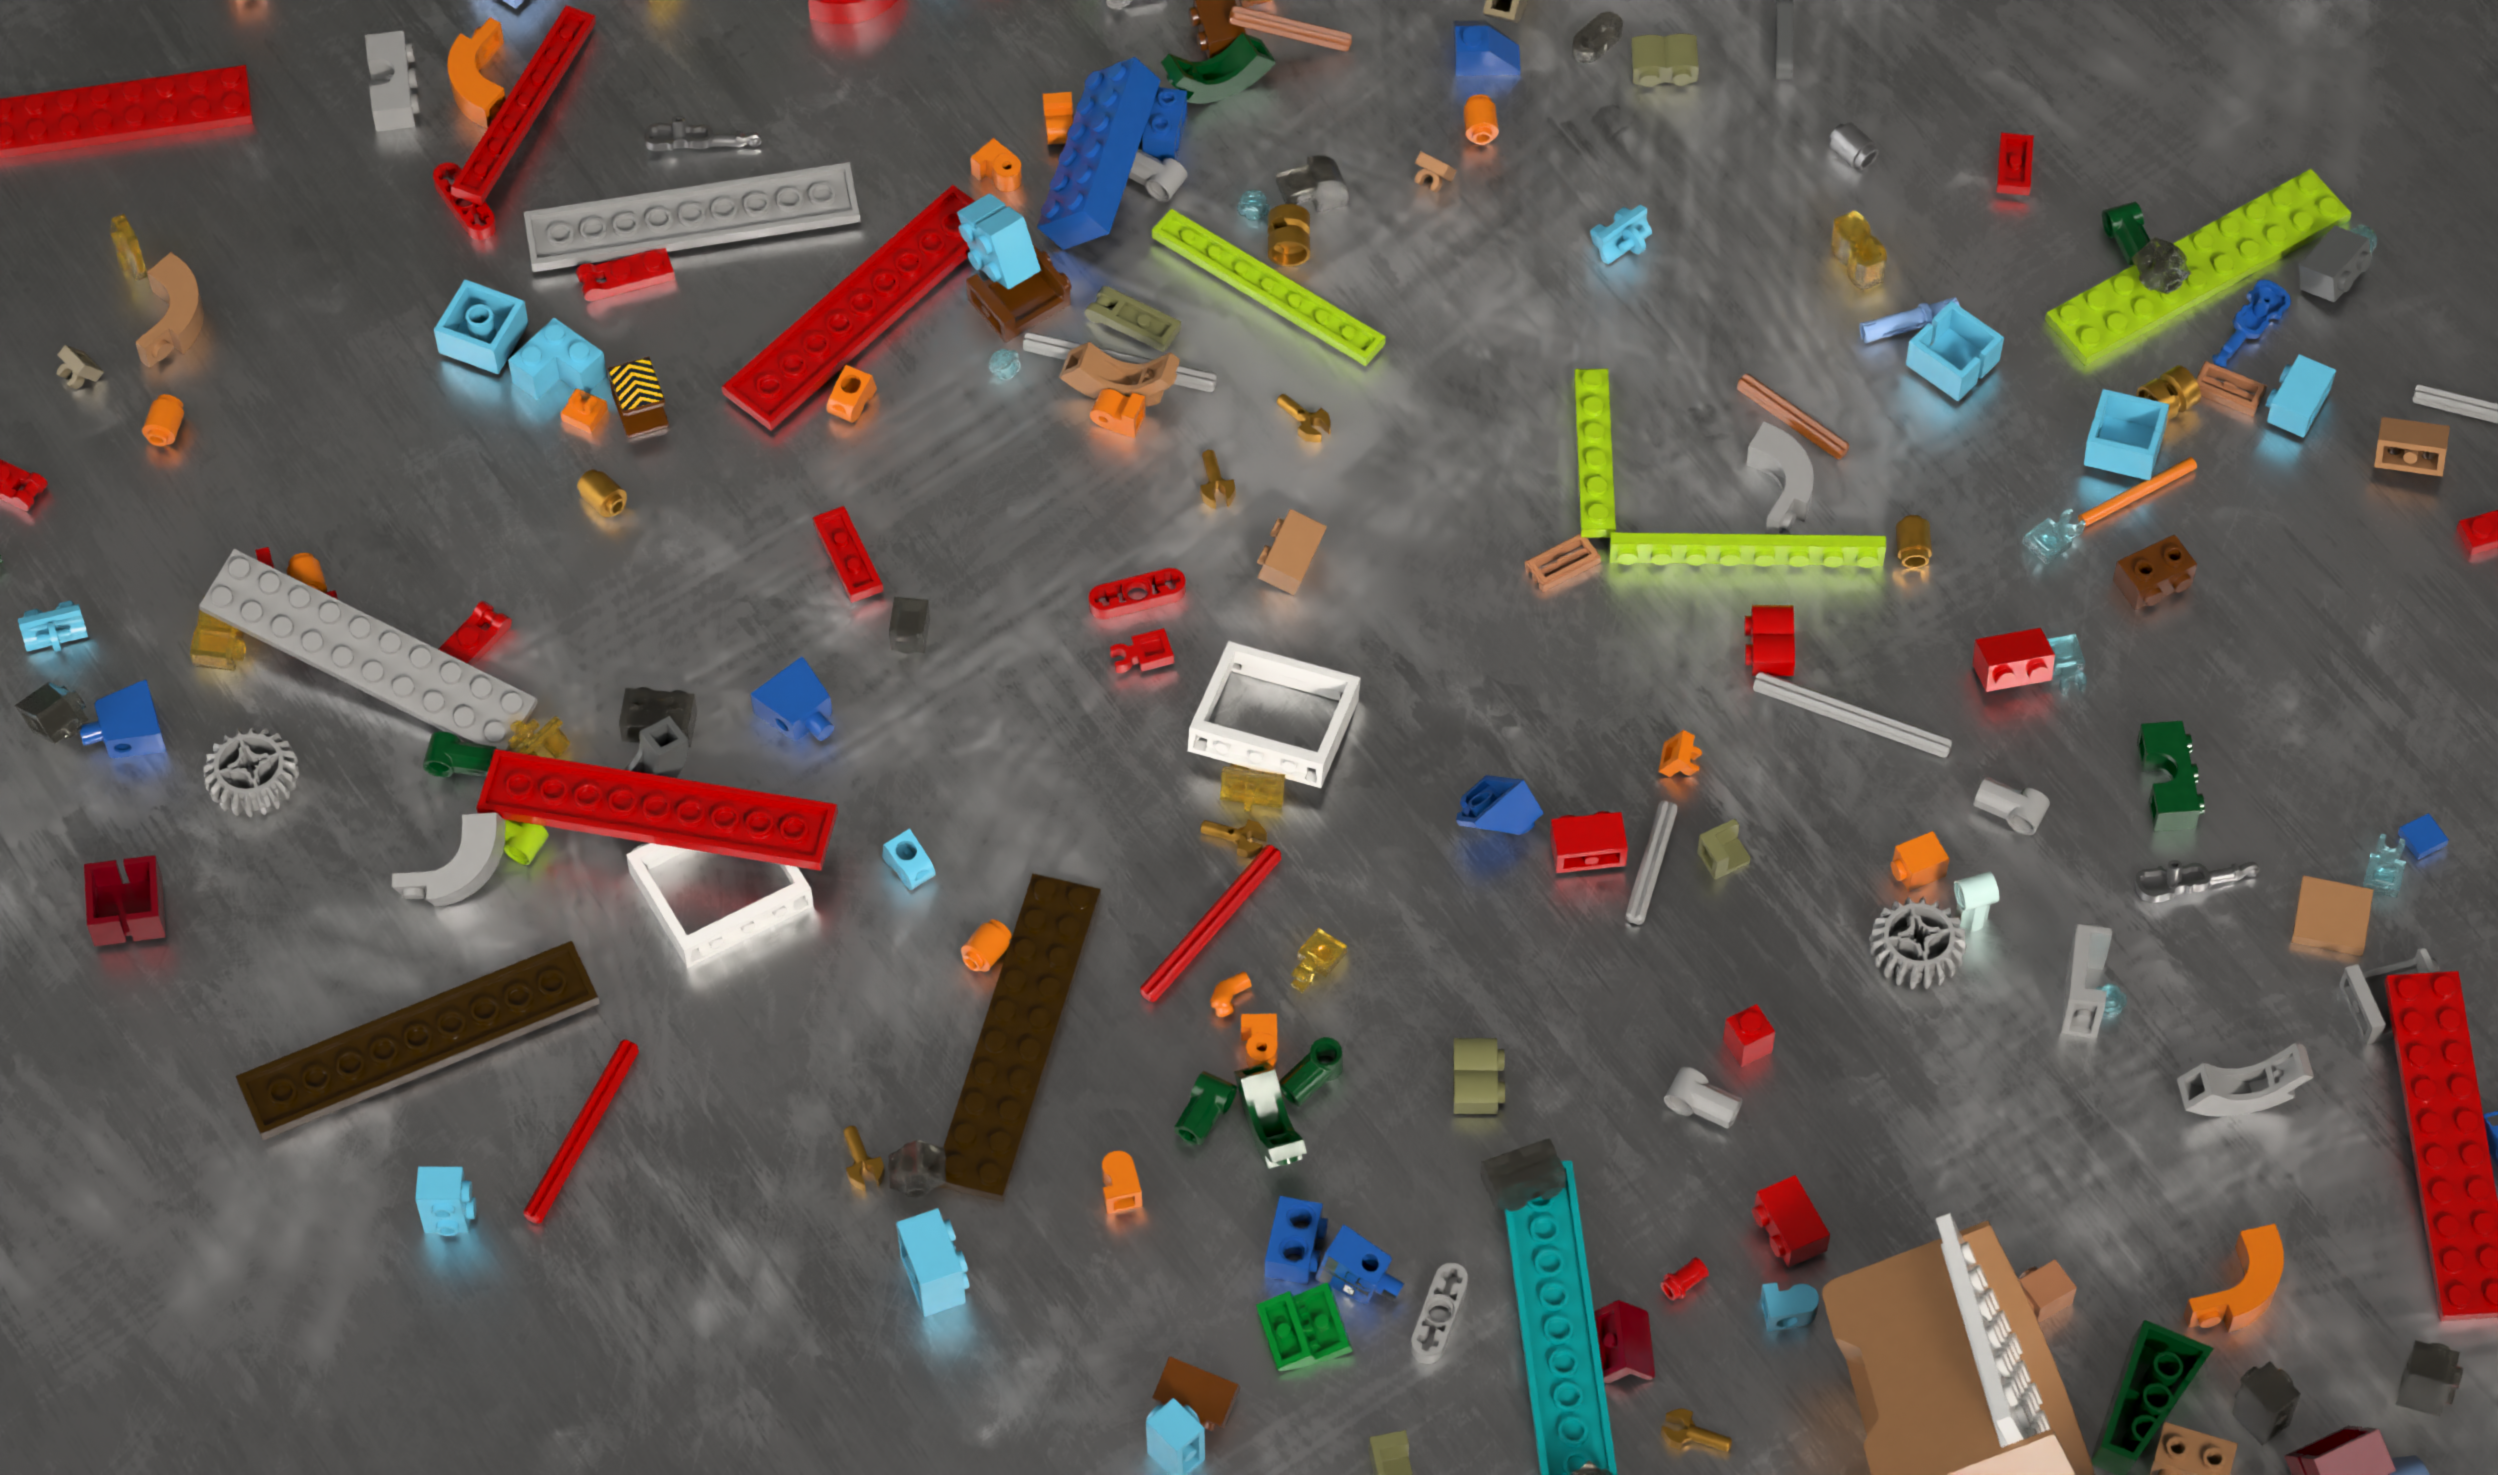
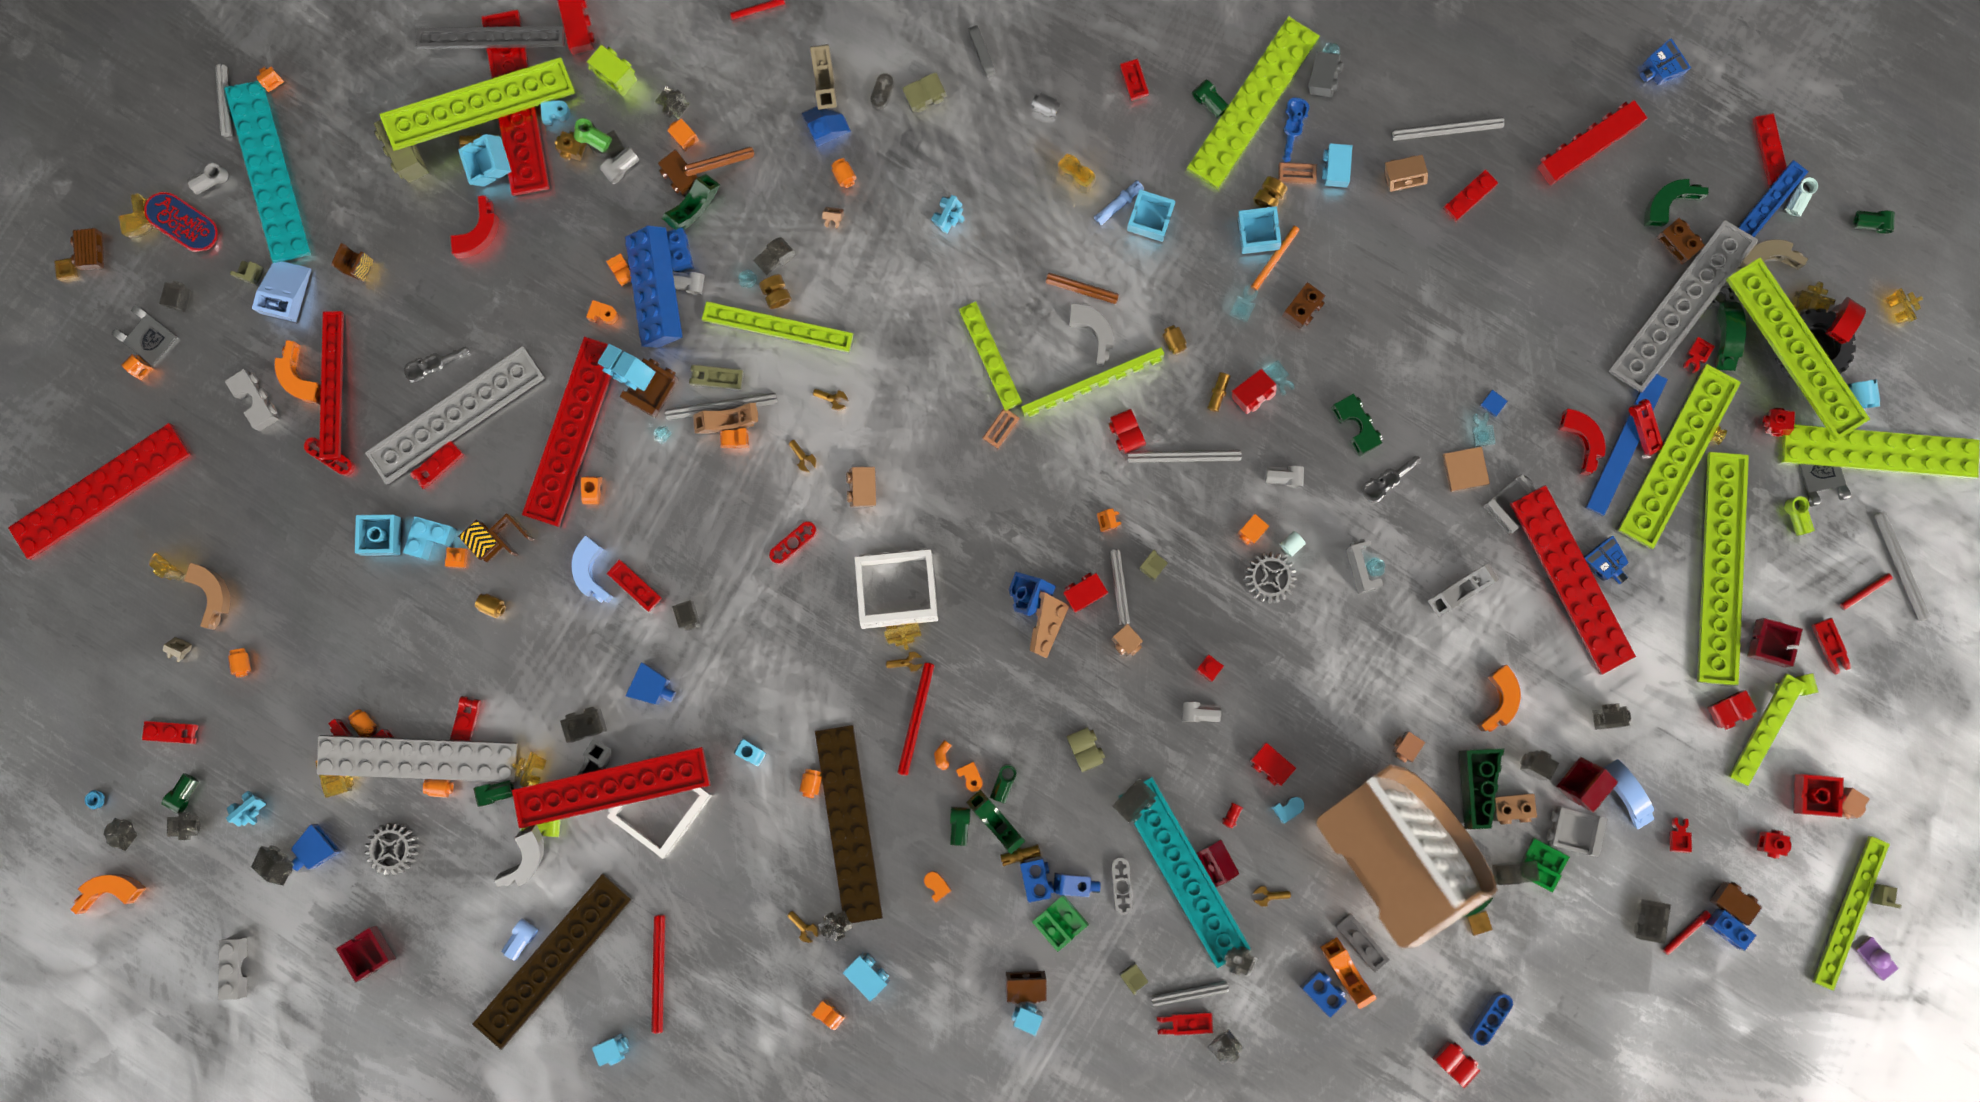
camera: 15 degrees left, 25 degrees up
red plate [1110,628,1174,673] -> none
clear yellow plate [1291,928,1347,993] -> none
clear smoke brick [2131,237,2192,295] -> none
none -> orange brick [423,779,454,798]
none -> reddish brown piece [488,513,535,557]
none -> light blue piece [501,918,539,961]
none -> light blue arch [572,535,613,603]
none -> orange leg [812,999,845,1030]
none -> pearl gold pin [1000,844,1041,866]
none -> medium nougat wing [1029,591,1069,658]
none -> medium nougat brick [1112,624,1143,656]
none -> pearl gold pin [1207,372,1231,412]

